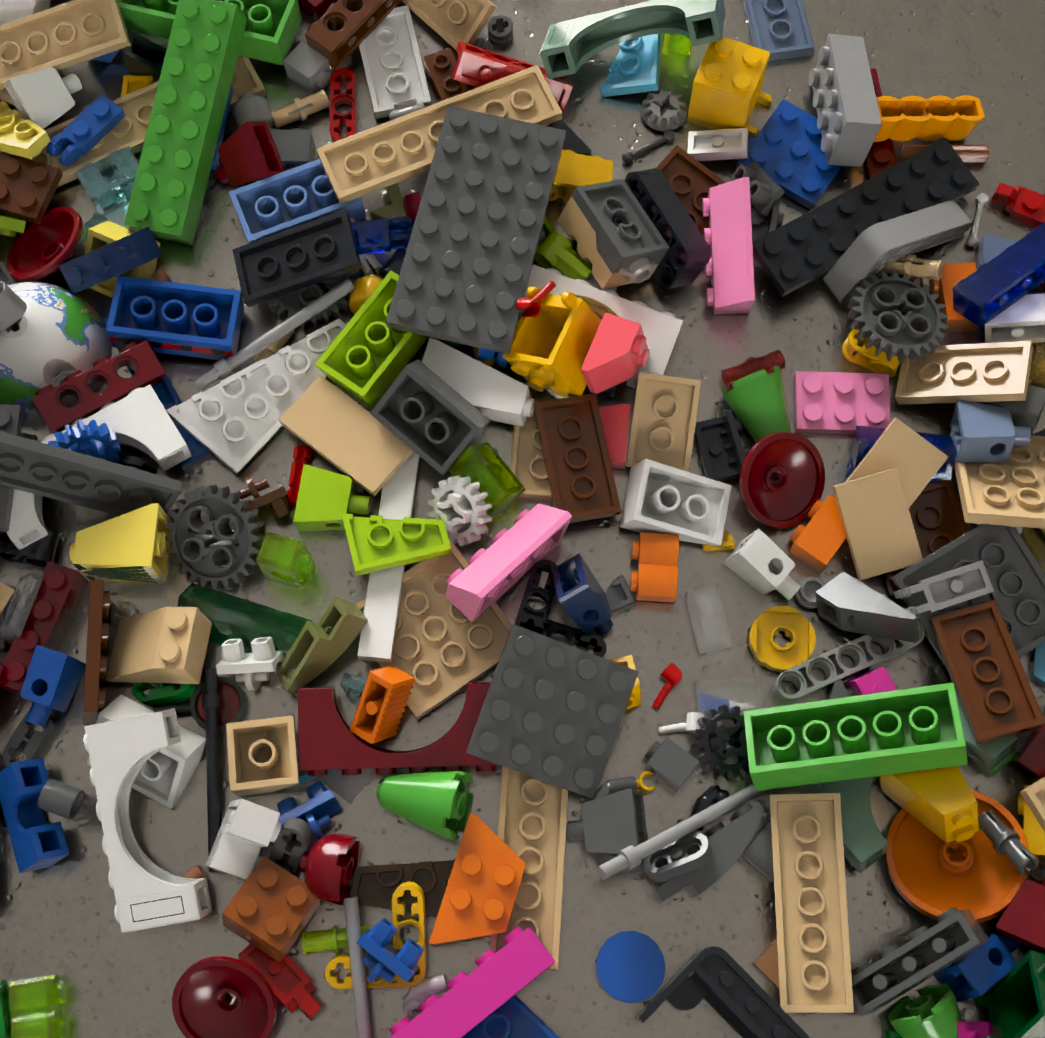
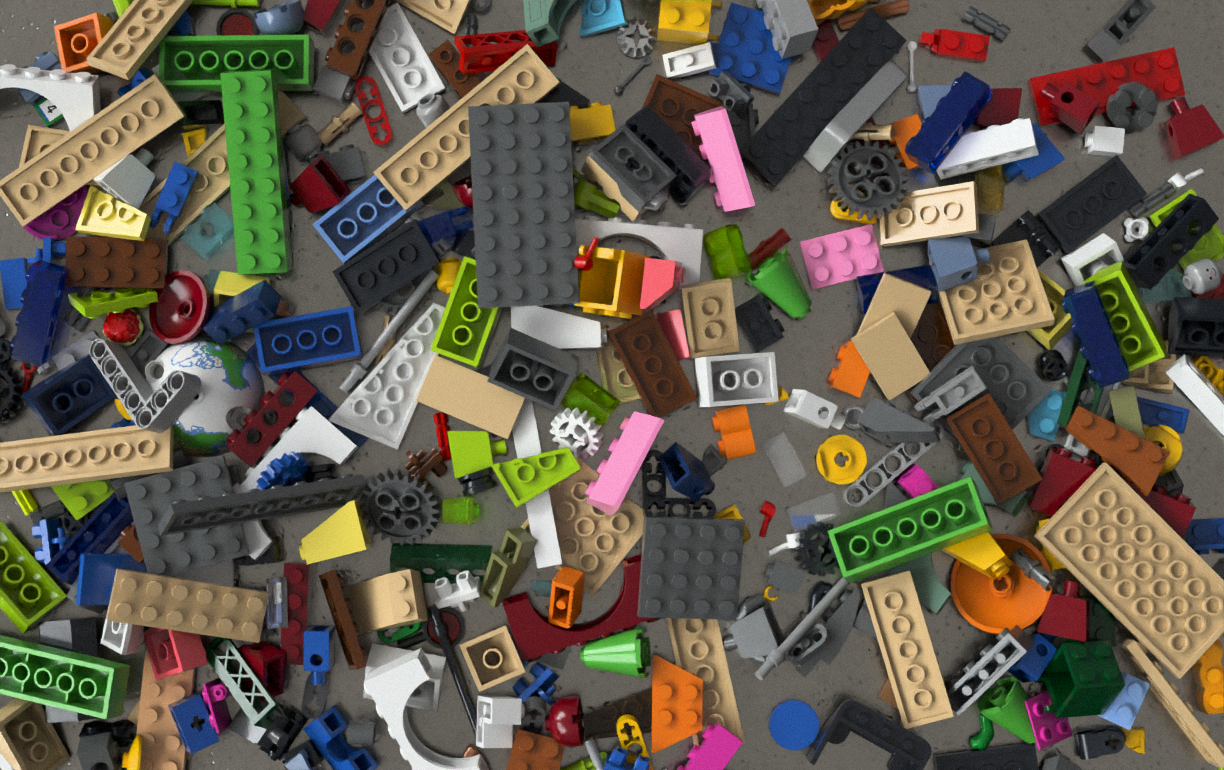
camera: 15 degrees left, 15 degrees up
dark red dish [739,432,825,528] -> none
none -> black wheel [458,467,497,497]
none -> clear neon green brick [704,224,751,280]

